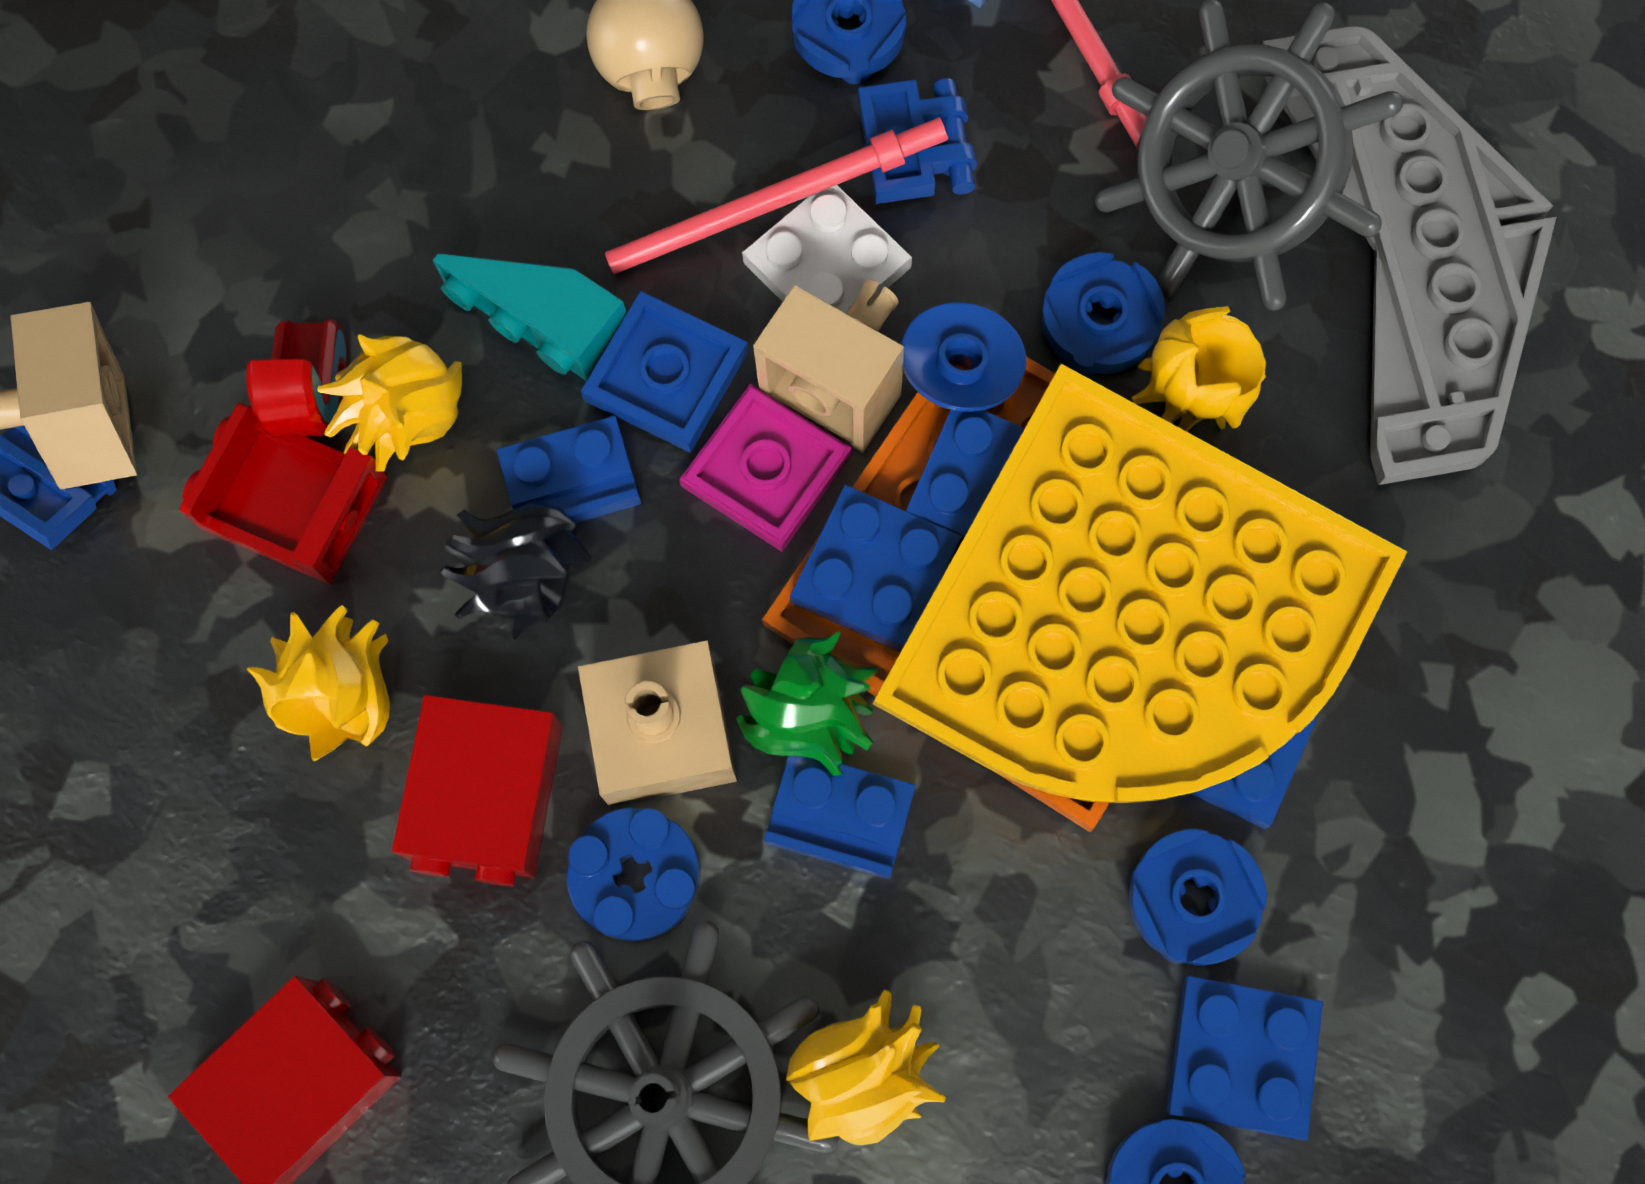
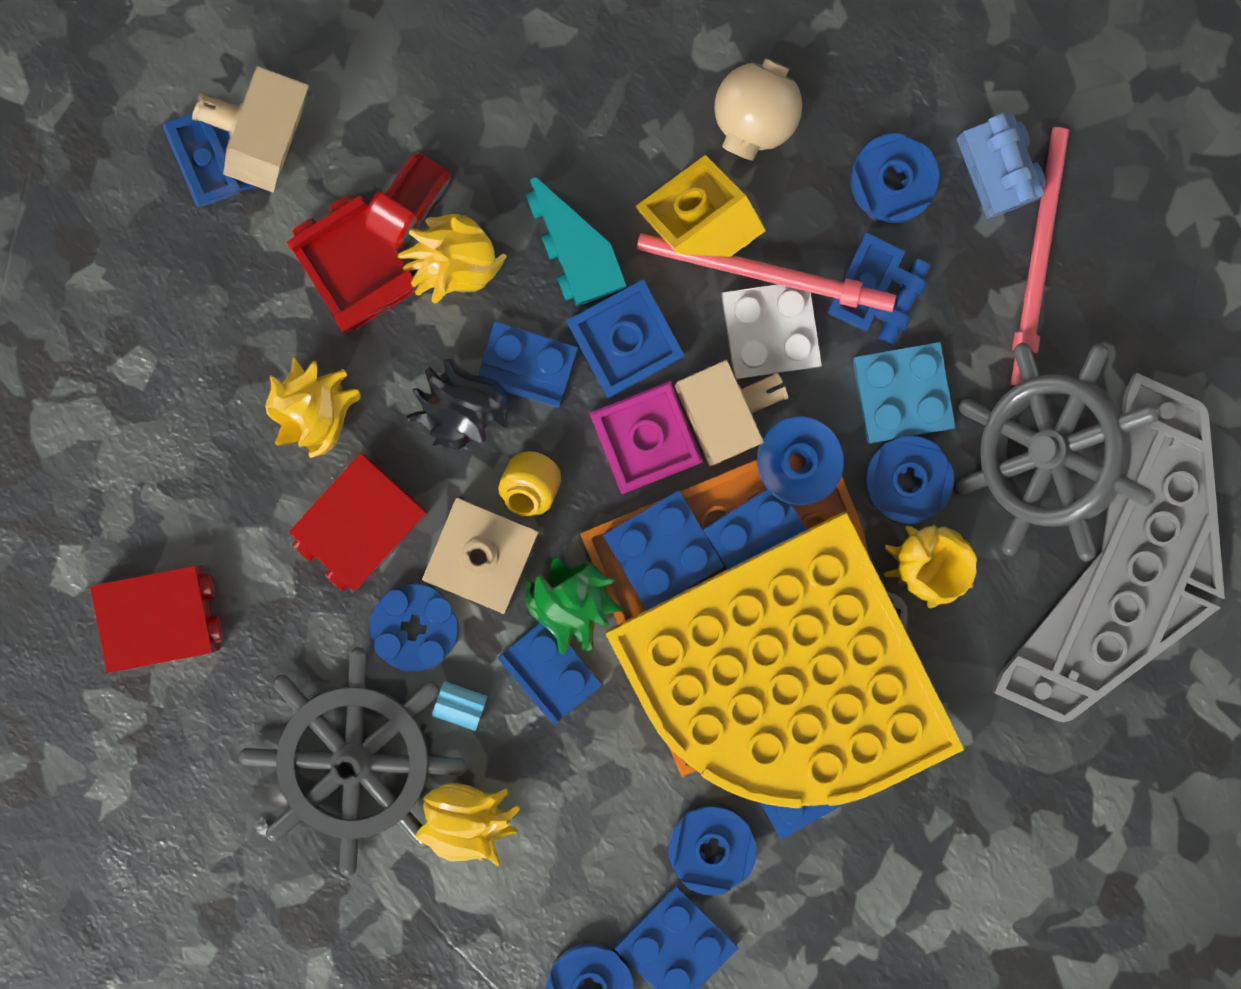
camera: 30 degrees right, 15 degrees up
none -> medium azure piece [432,681,488,731]
none -> yellow head [498,451,562,517]
none -> yellow slope [636,155,766,257]
none -> dark azure plate [852,342,955,444]

